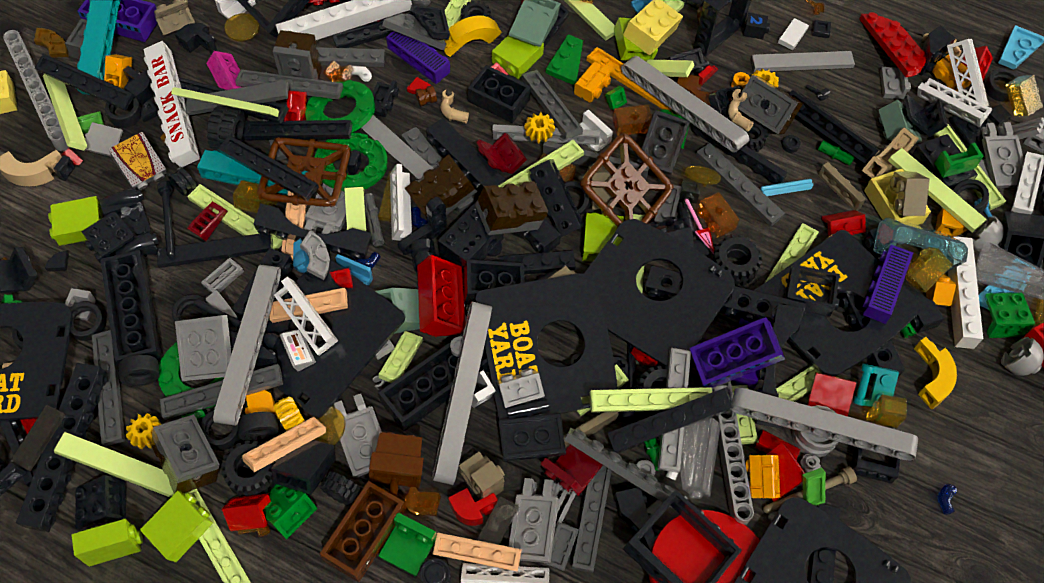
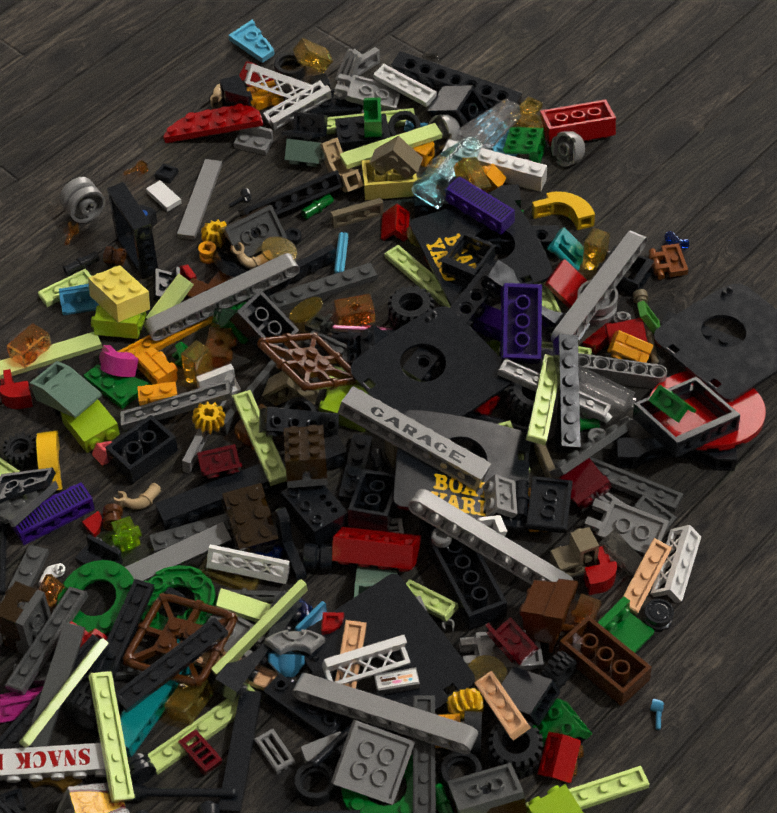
camera: 70 degrees left, 10 degrees down
none -> yellowish green tile [89,672,135,803]
none -> dark pink brick [99,345,138,377]
none -> clear neon green brick [111,516,142,552]
none -> light orange brick [138,382,178,406]
none -> clear yellow brick [181,340,213,386]
none -> clear green slope [211,308,236,327]
none -> yellowish green tile [212,579,308,677]
none -> clear yellow piece [261,237,297,261]
none -> light grey brick [338,386,491,491]
none -> dark red bracket [485,617,539,665]
none -> dark orange plate [648,243,688,280]
none -> green panel [648,384,697,423]

